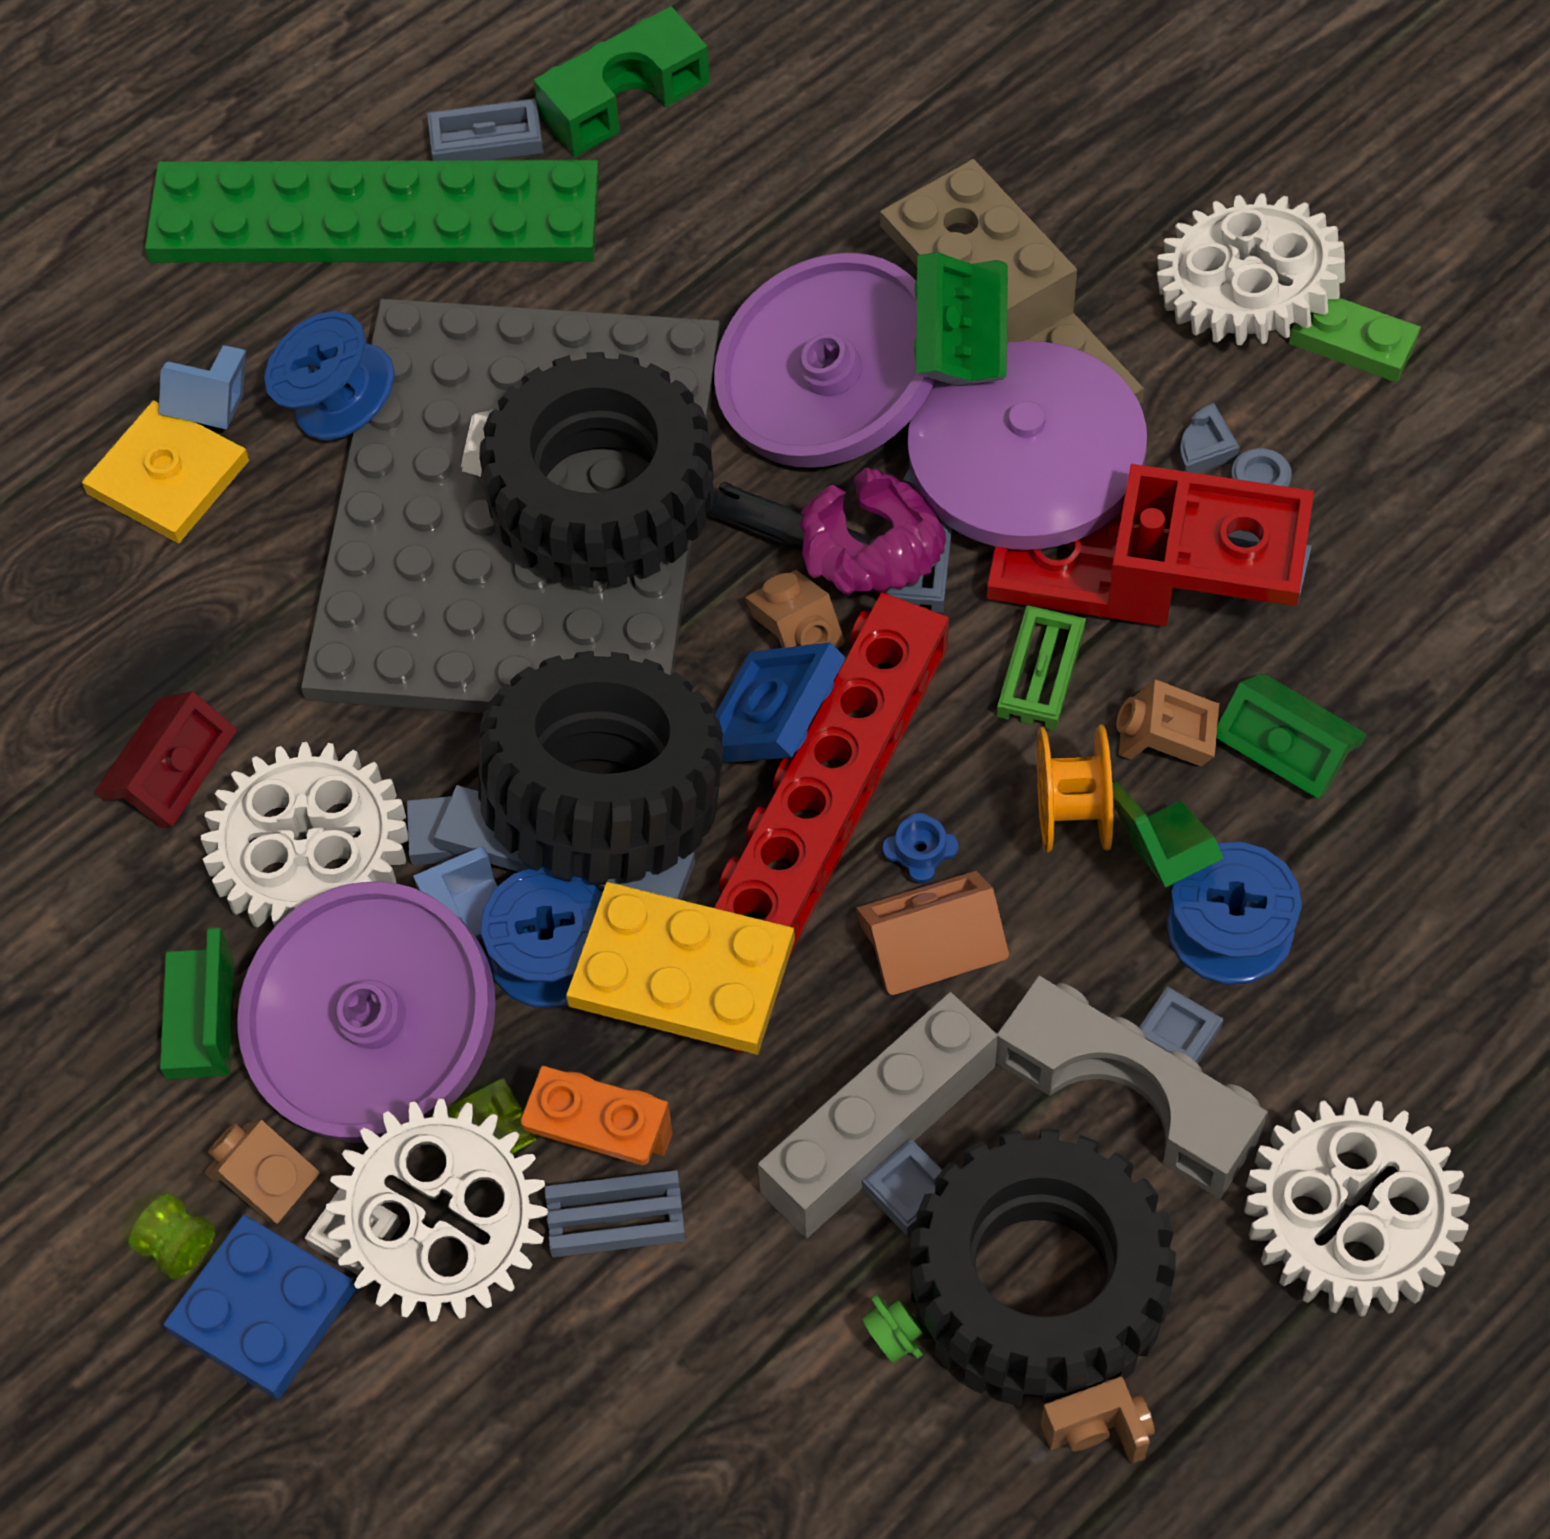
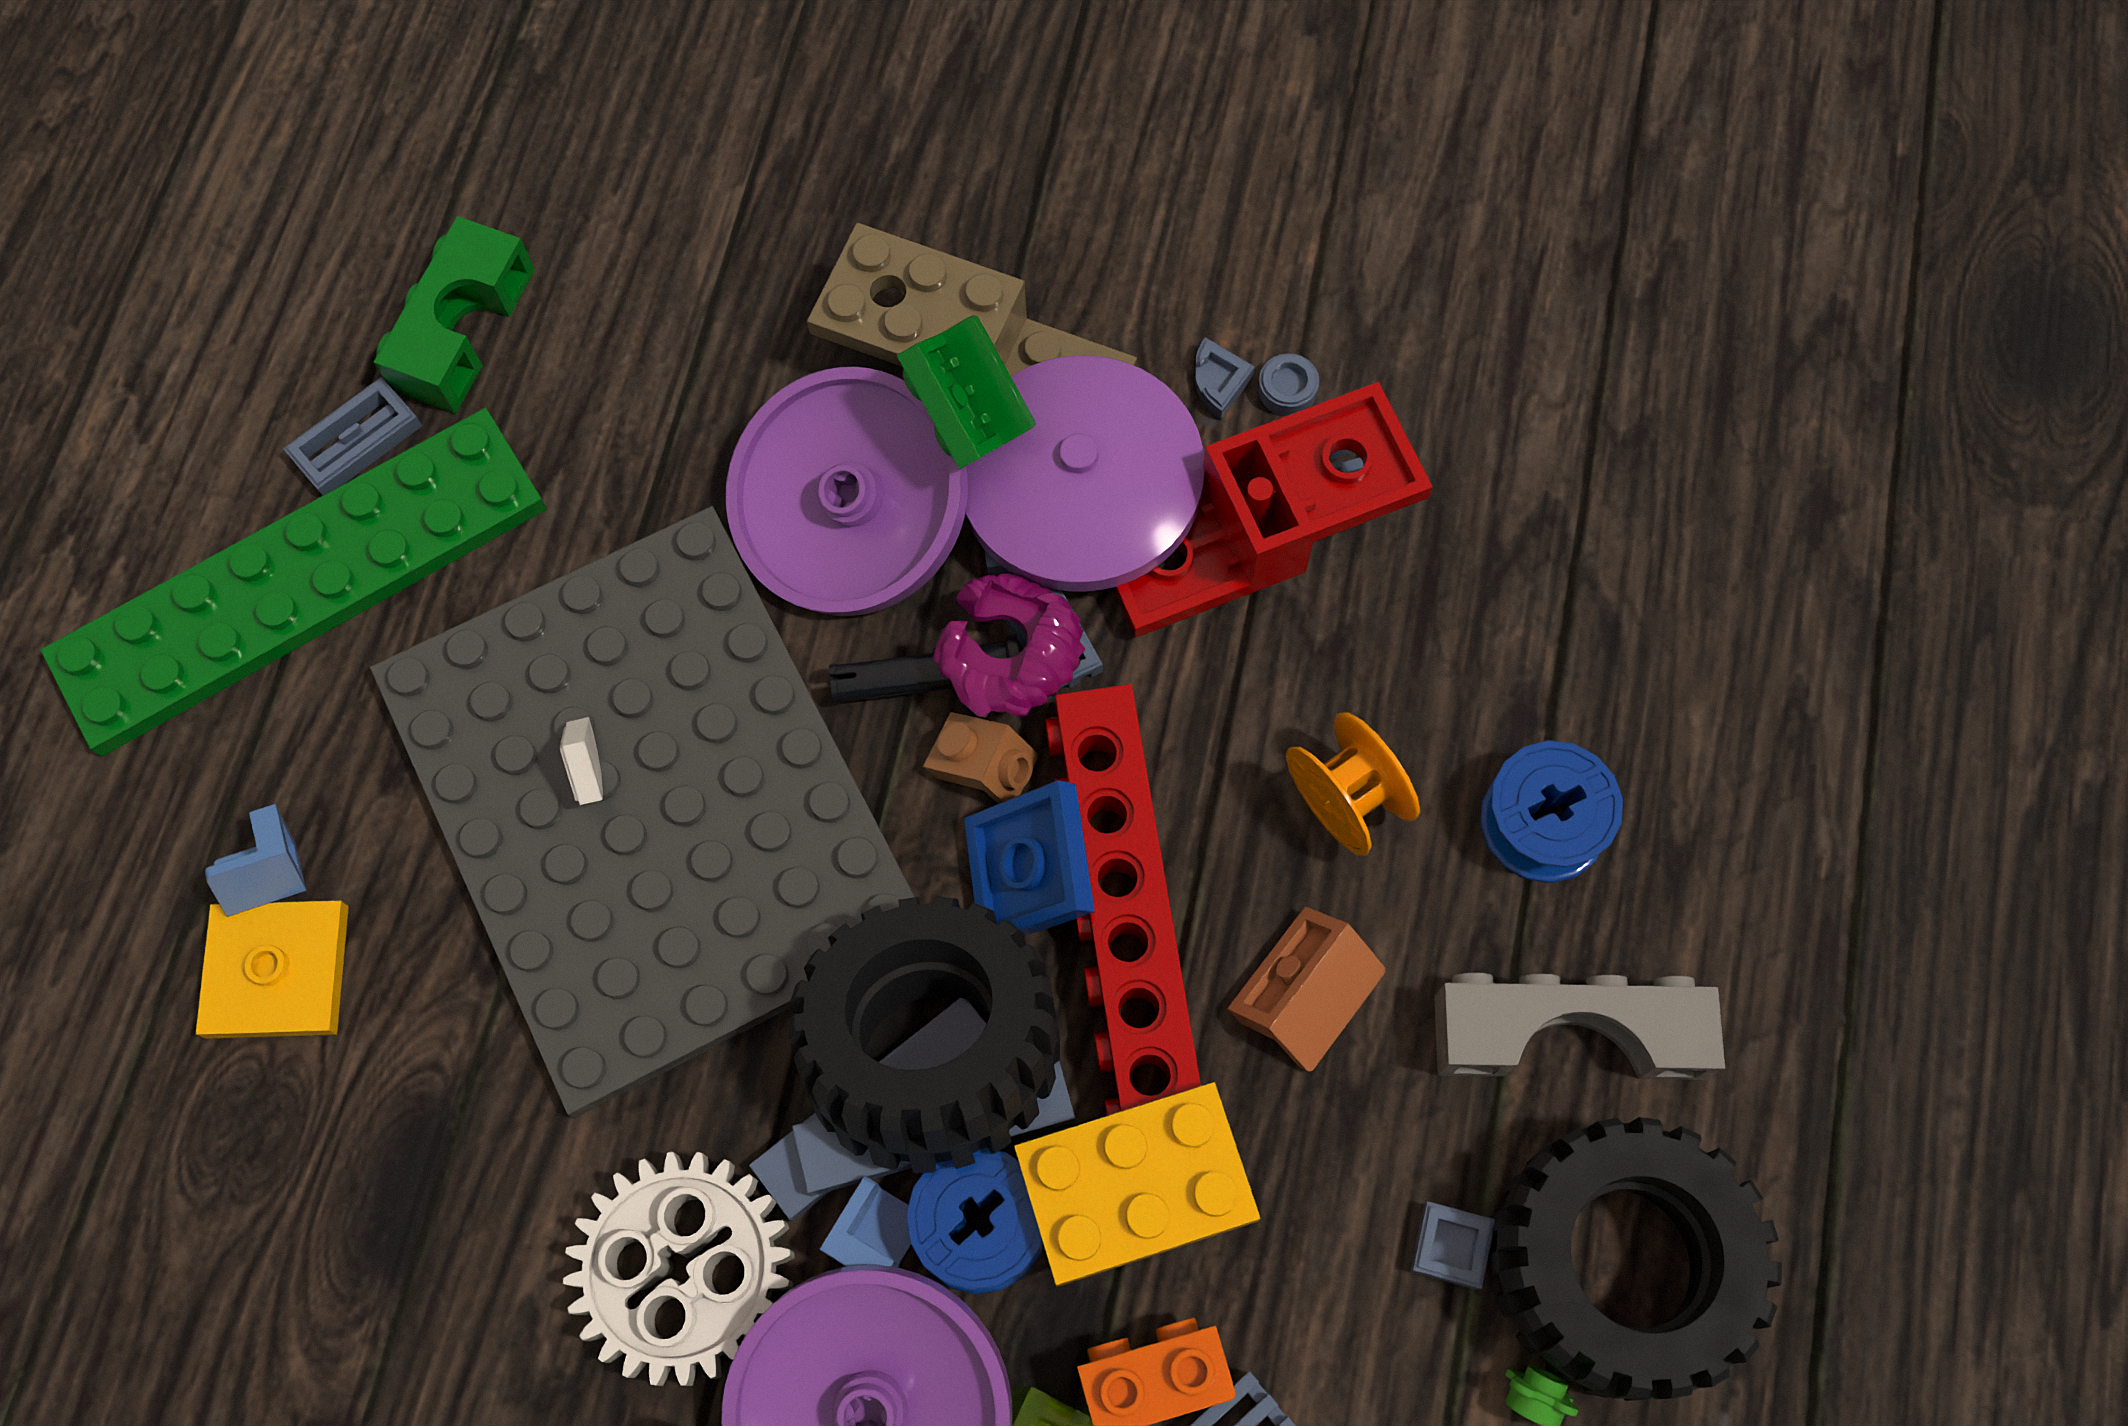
camera: 35 degrees left, 10 degrees up
dark red panel [95,691,238,828] -> none
blue piece [264,311,395,441] -> none
black tyre [479,352,714,587] -> none
light grey brick [758,992,998,1239] -> none
blue plate [883,813,958,883] -> none
bright green tile [997,605,1086,731] -> none
medium nougat bracket [1040,1377,1155,1464] -> none
green panel [1112,781,1224,888] -> none
medium nougat bracket [1116,679,1219,767] -> none
sand blue tile [1139,986,1224,1064] -> none
white gear [1157,194,1345,345] -> none
green panel [1216,673,1367,799] -> none
white gear [1244,1098,1470,1316] -> none
bright green plate [1289,298,1421,383] -> none

